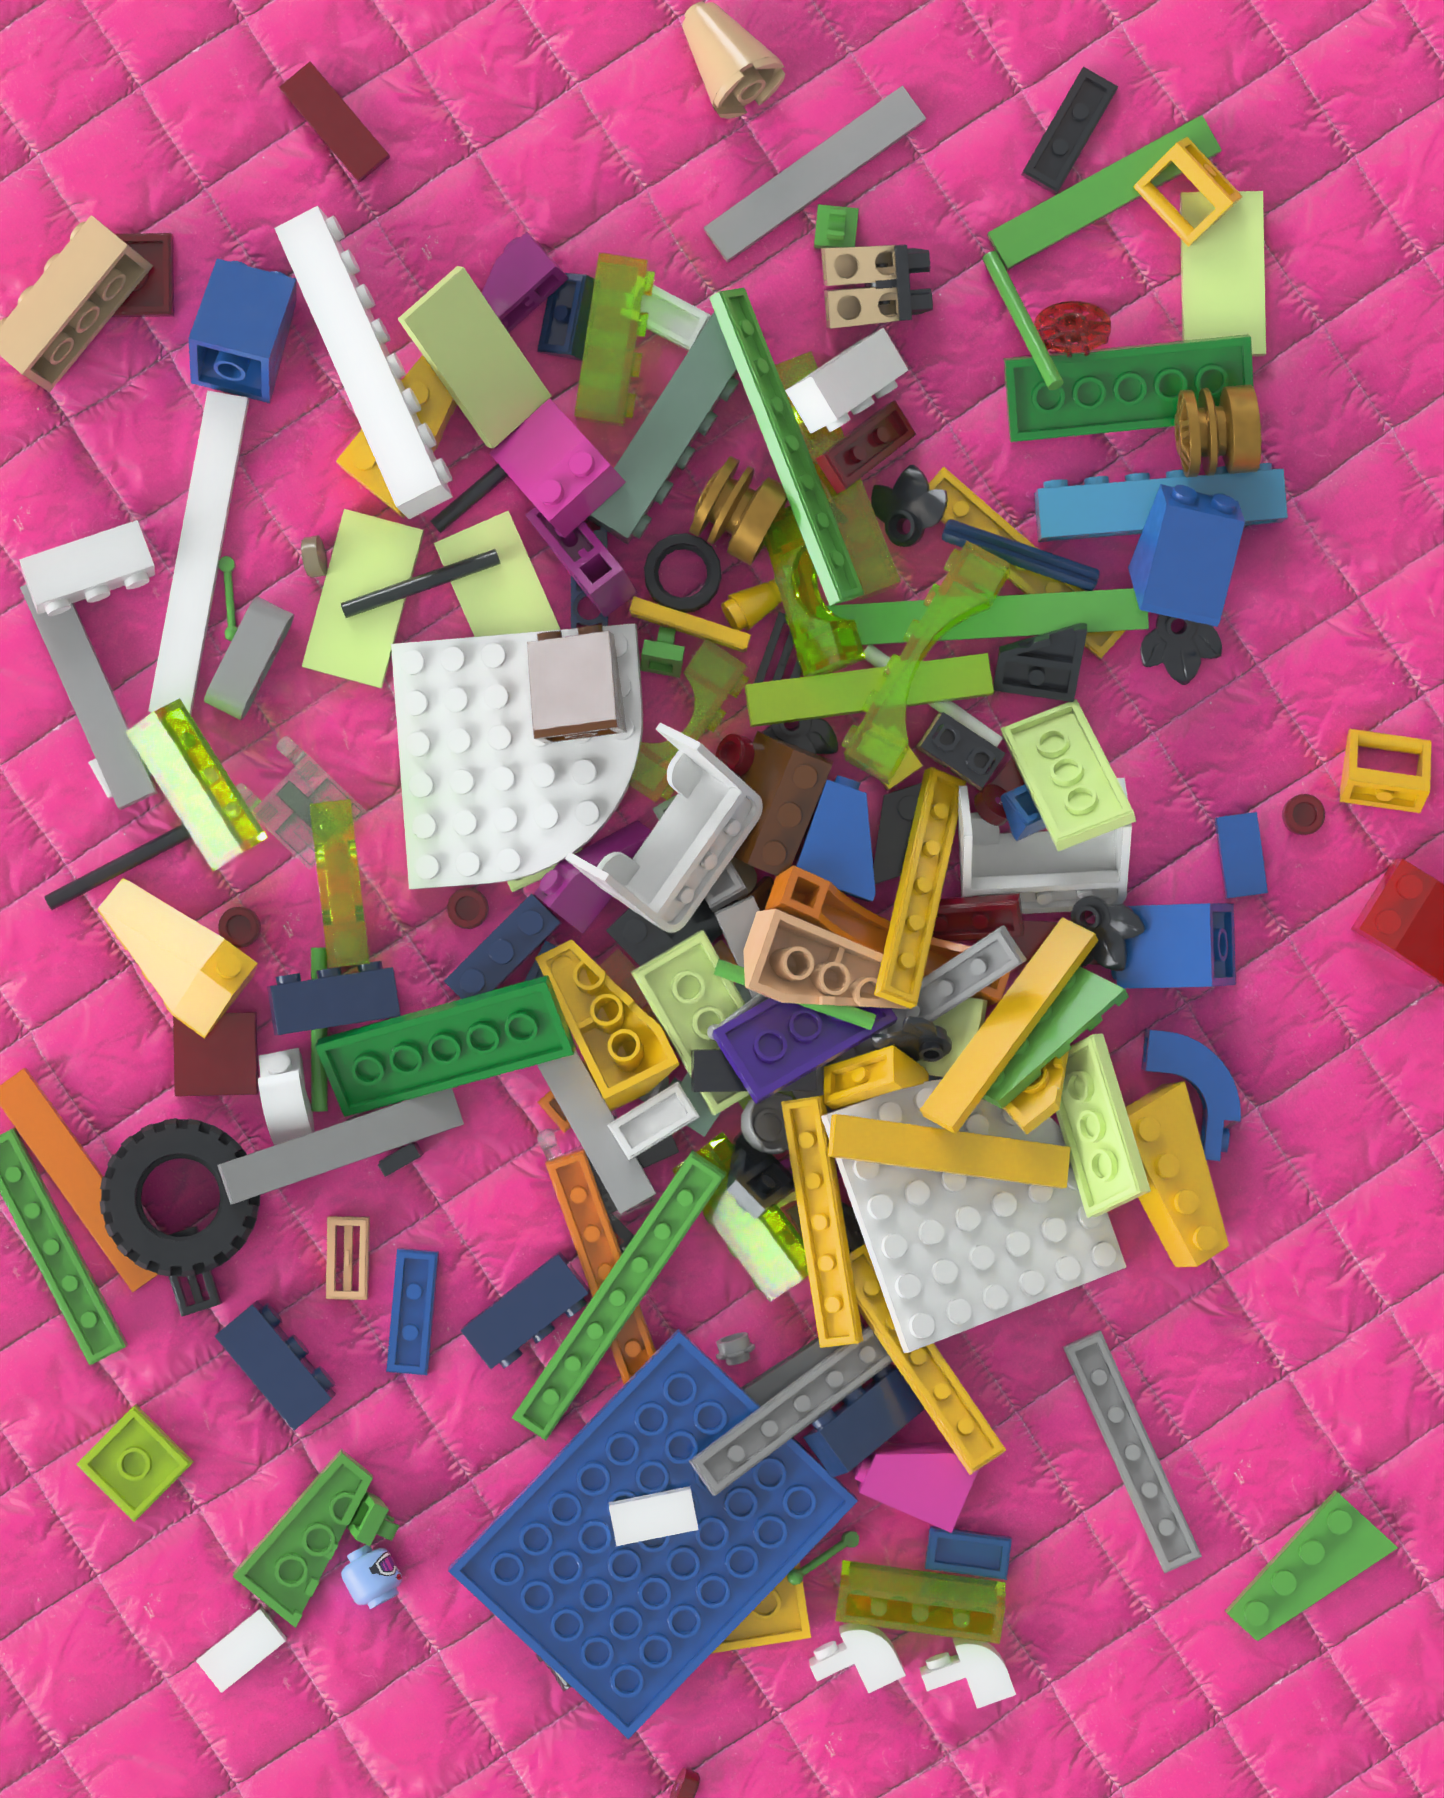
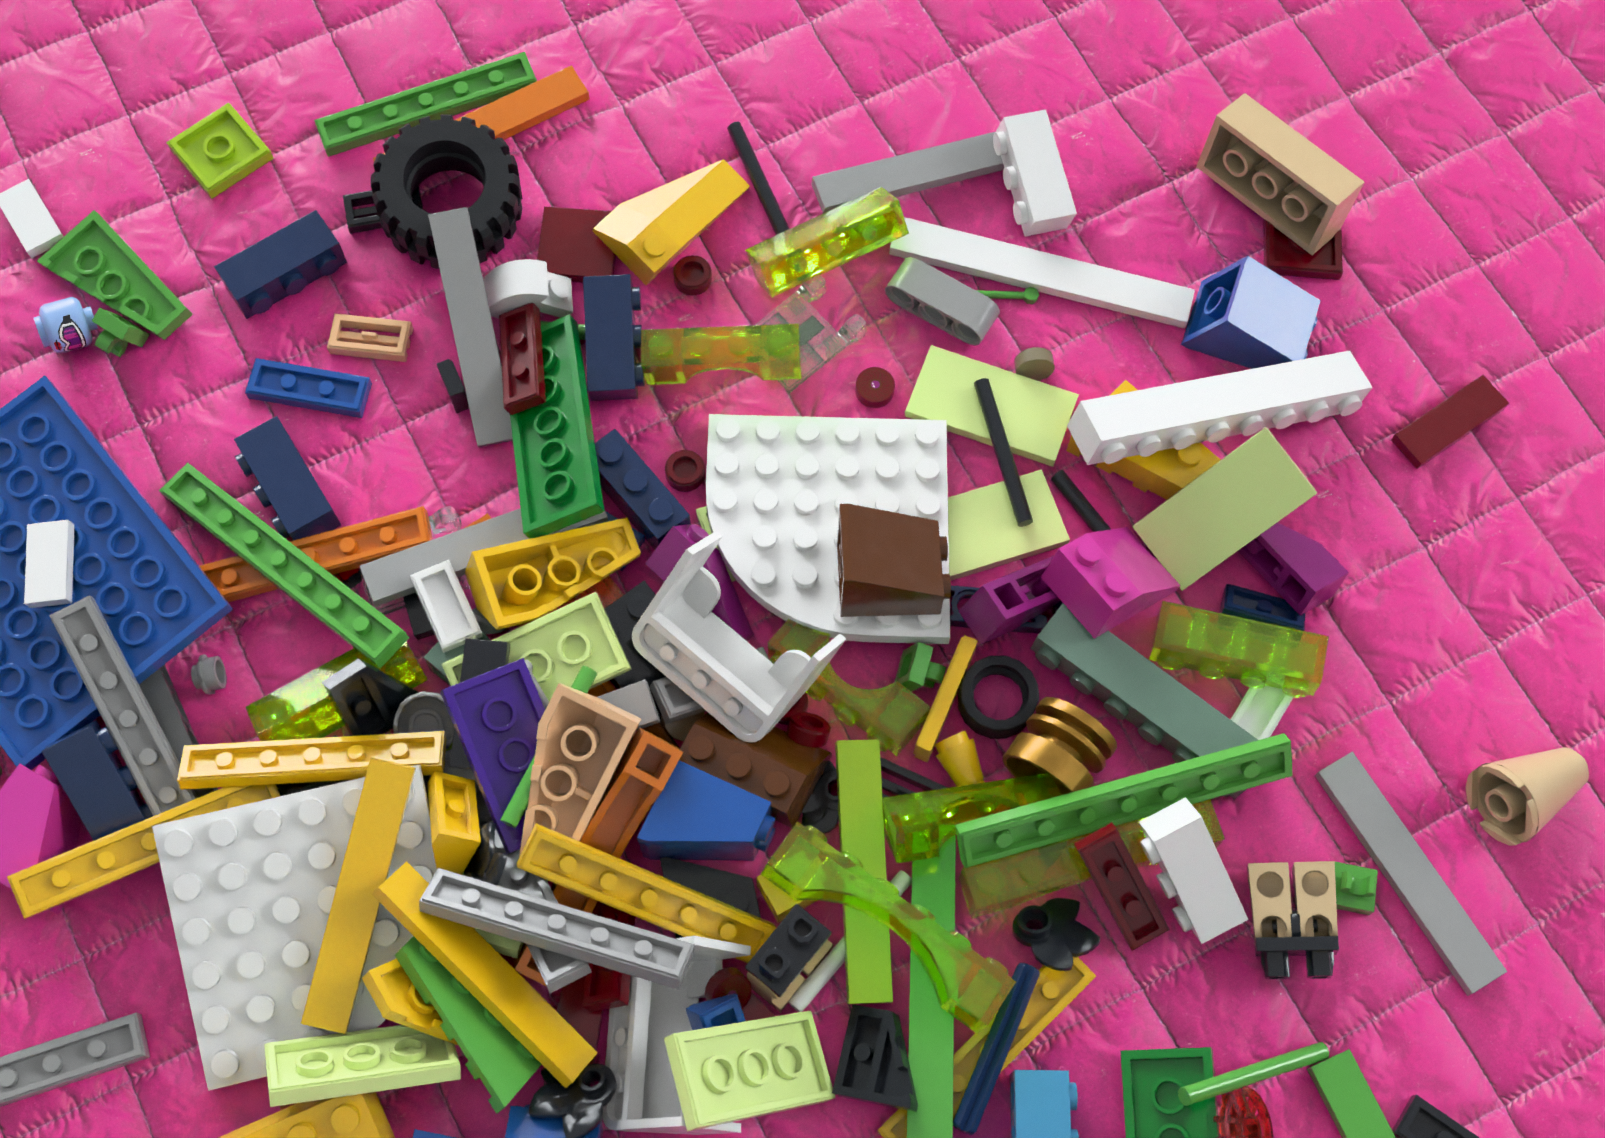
camera: 95 degrees right, 20 degrees down
none -> light grey tile [419,868,695,990]
none -> dark red tile [499,302,546,415]
none -> dark red tile [855,367,895,408]

